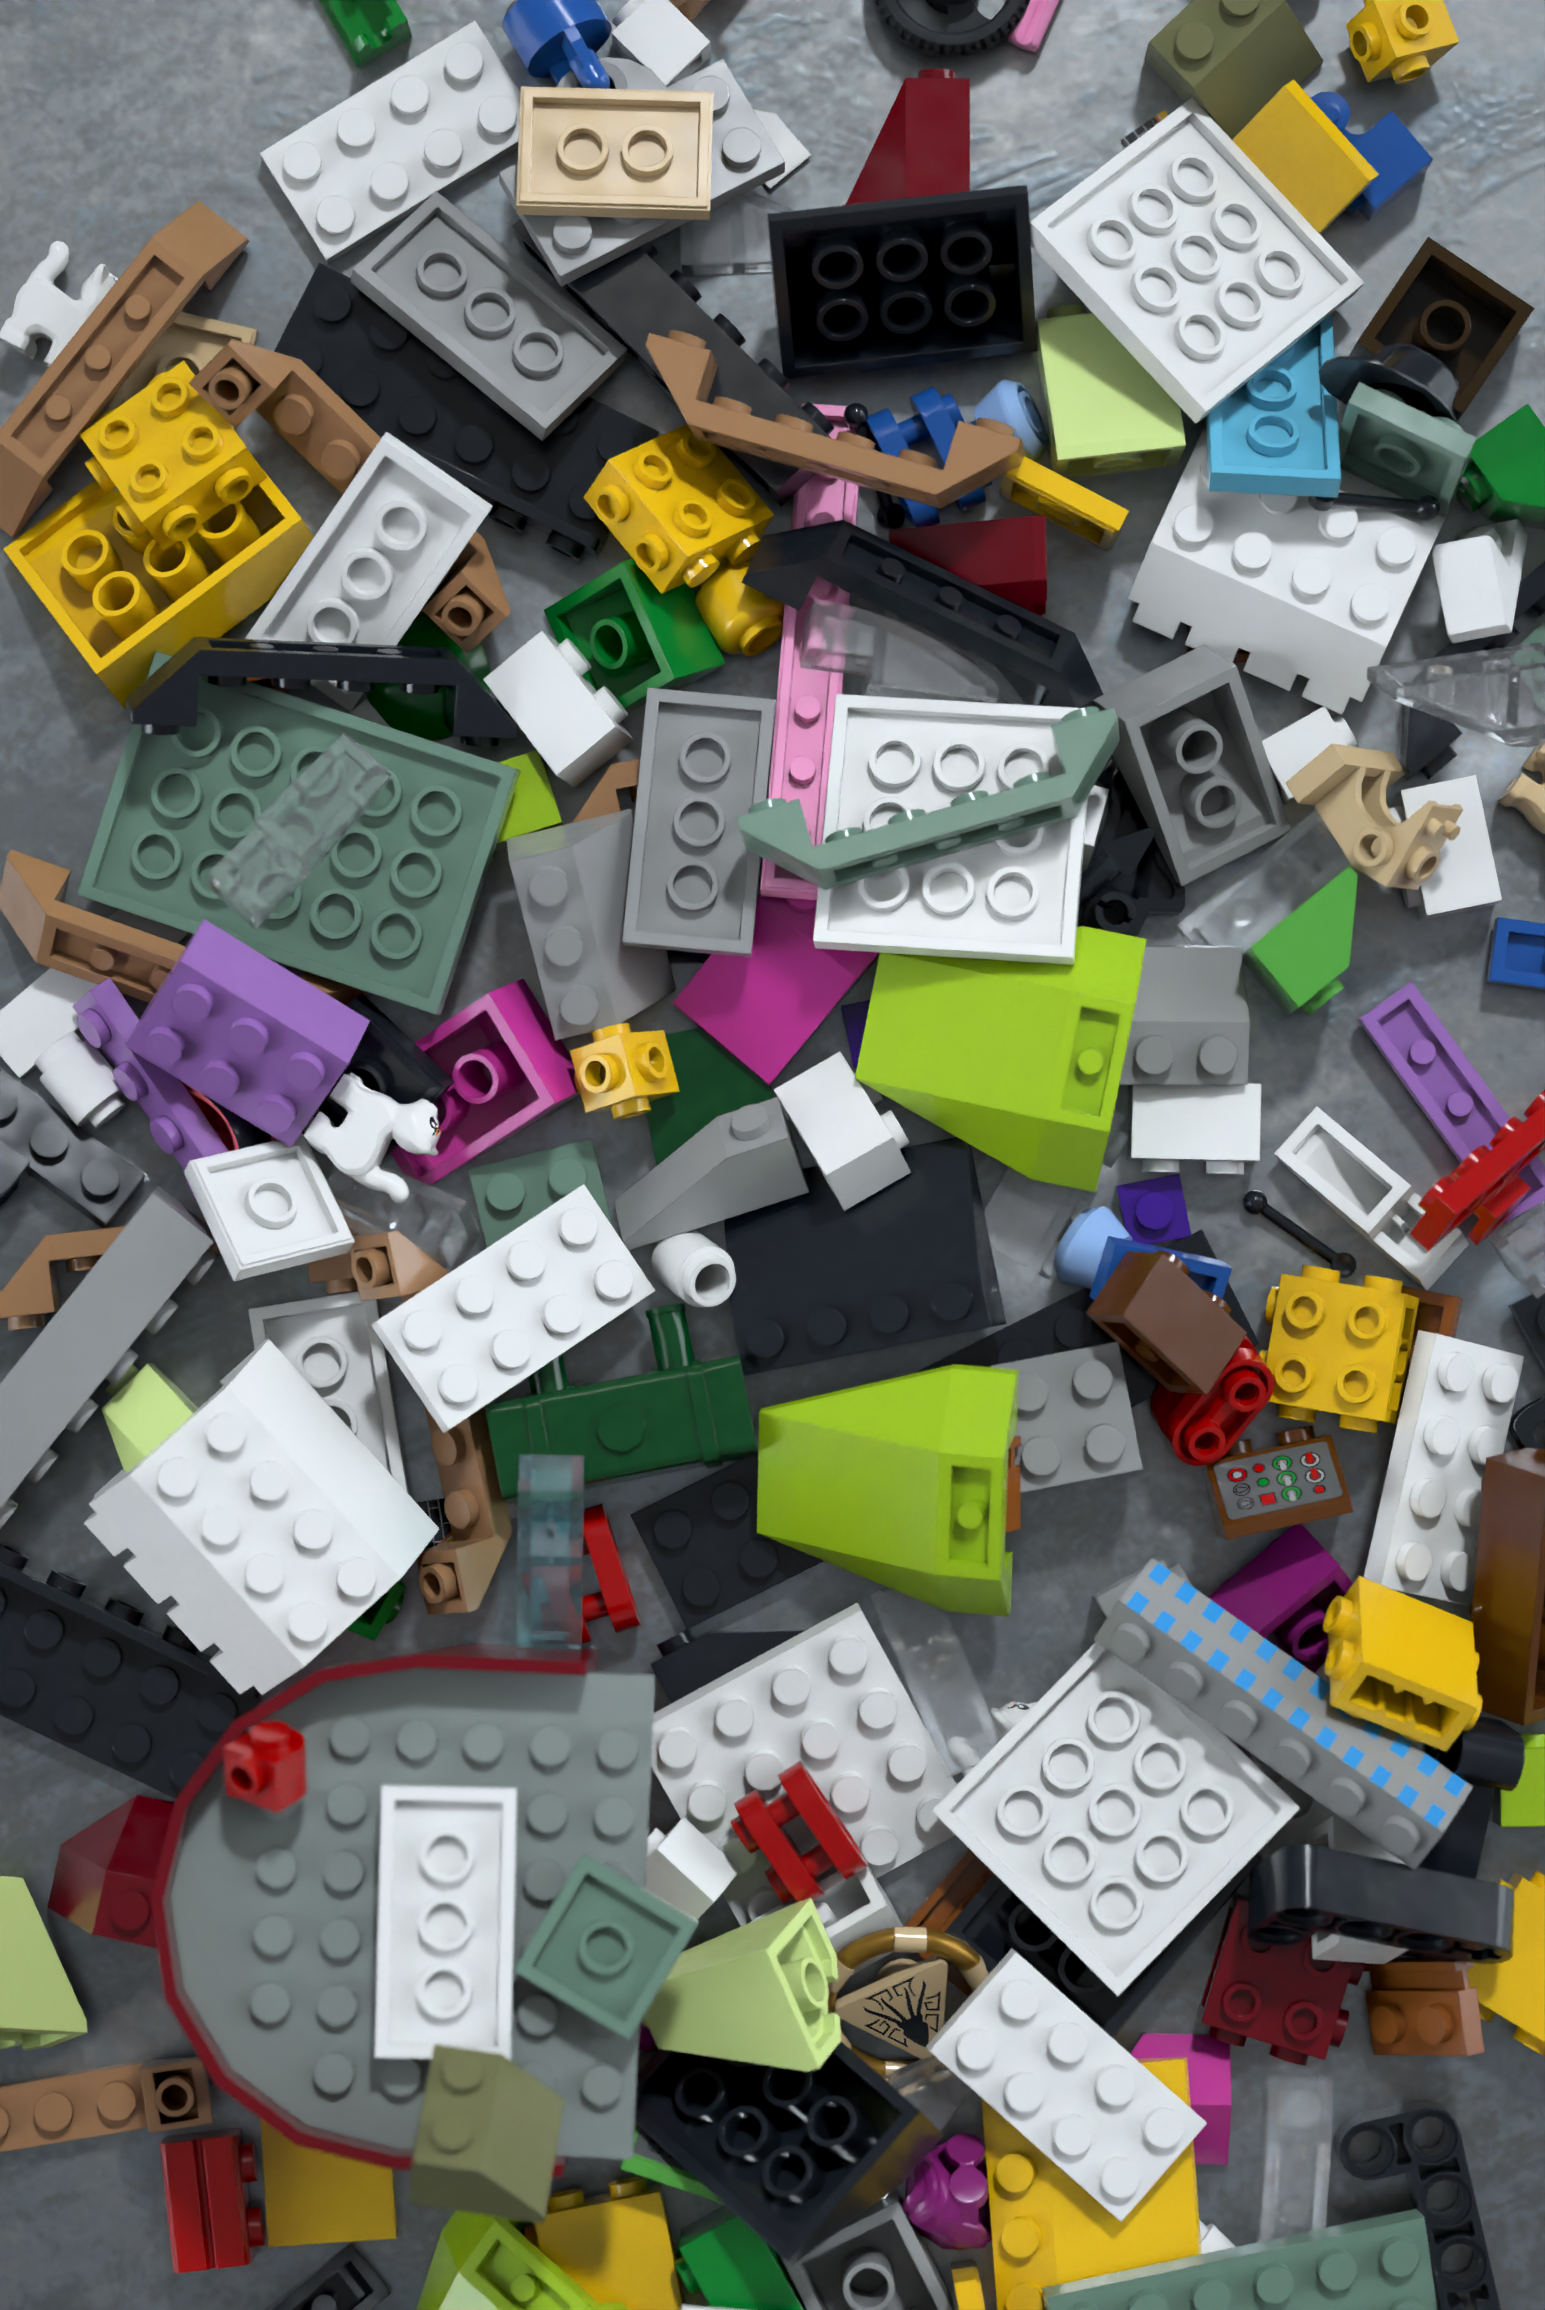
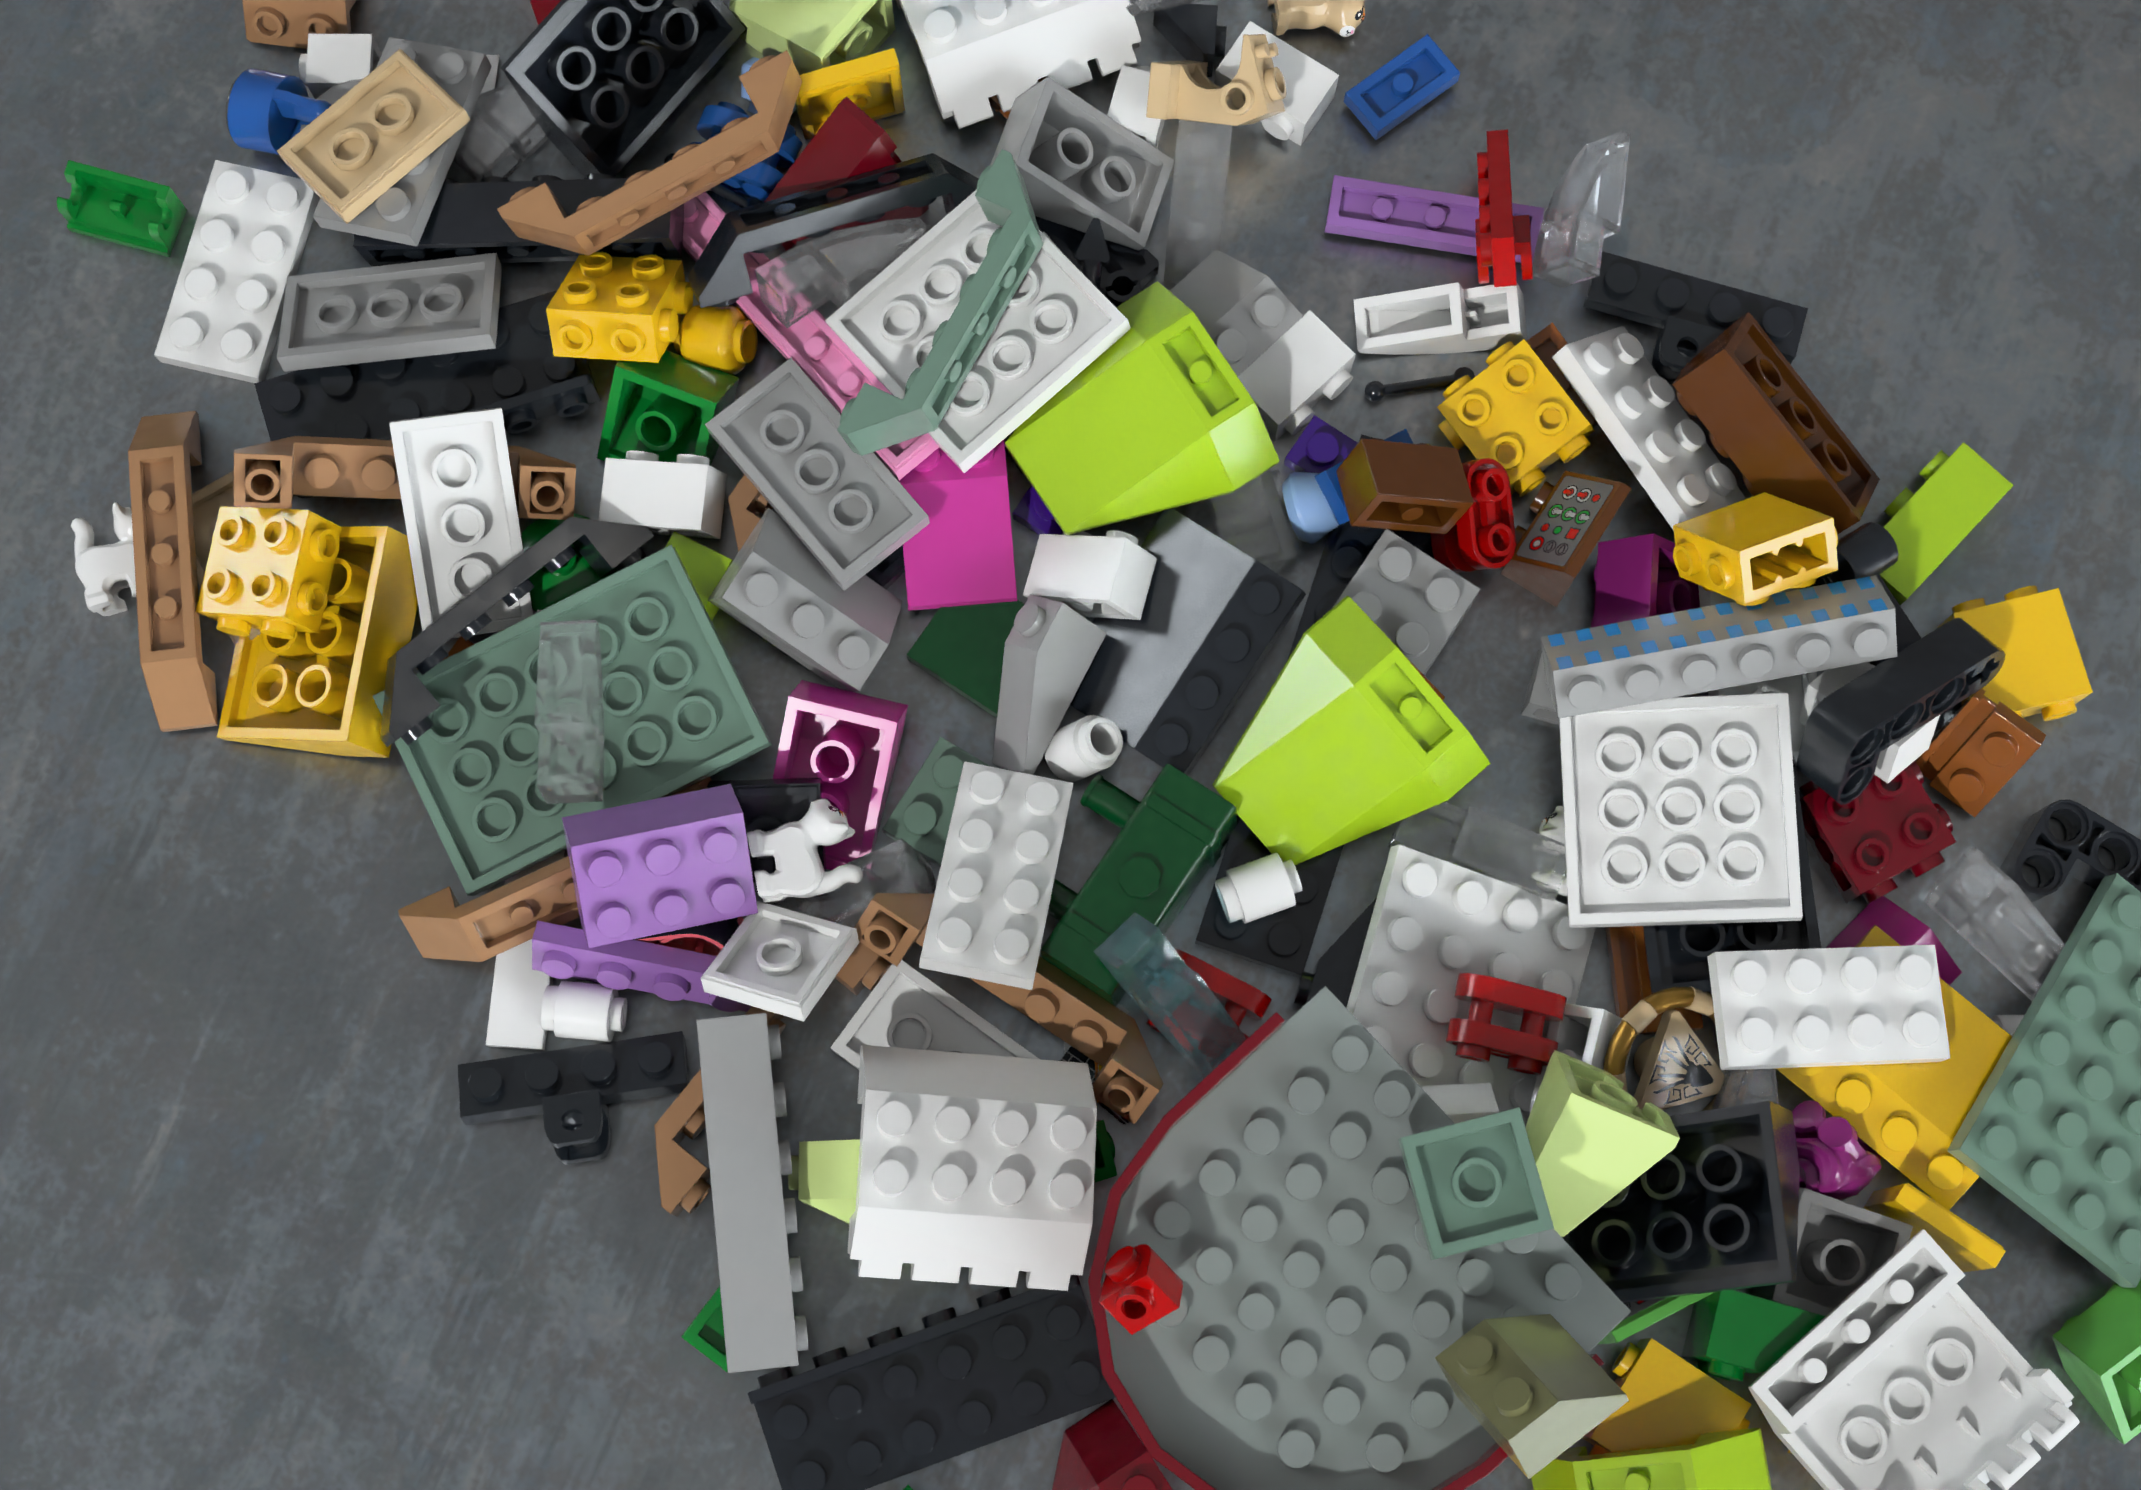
camera: 50 degrees left, 10 degrees down
white plate [375,1784,518,2060] -> none
yellow brick [570,1023,680,1120] -> none
bright green slope [1242,865,1358,1016] -> none
none -> white brick [1214,853,1303,924]

